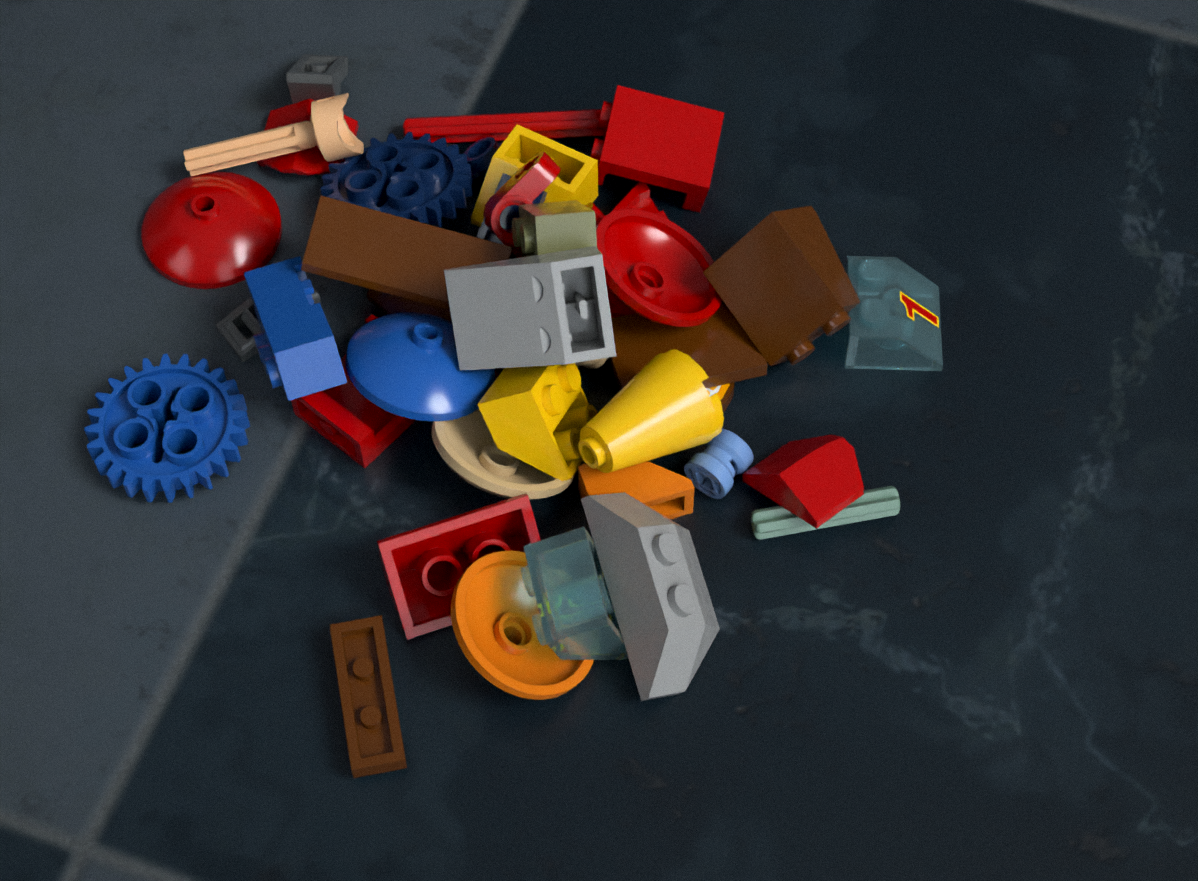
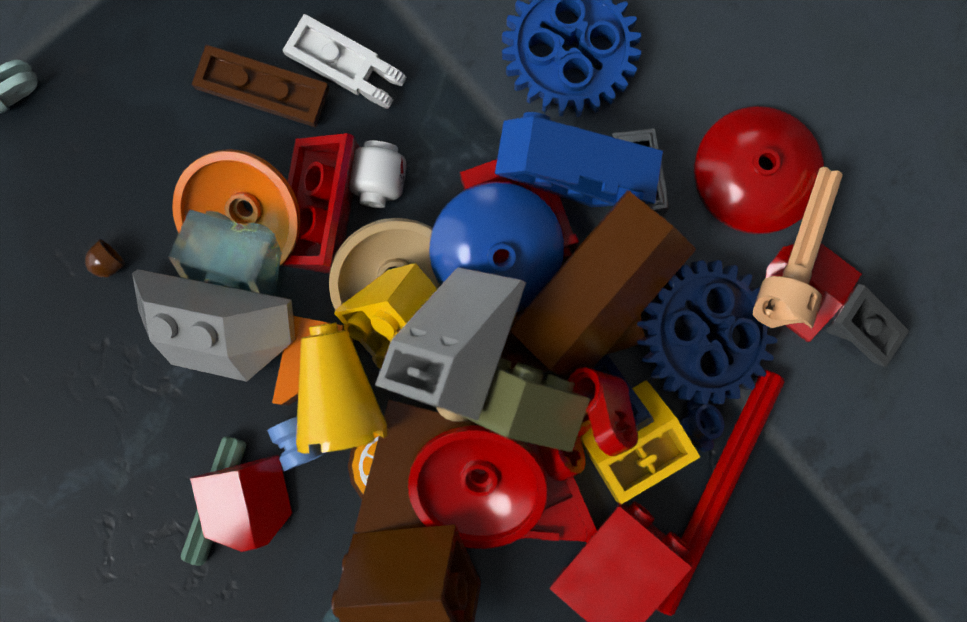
camera: 125 degrees right, 25 degrees up
none -> reddish brown hinge [85,239,125,277]
none -> white hinge [282,14,407,109]
none -> white head [349,140,407,208]

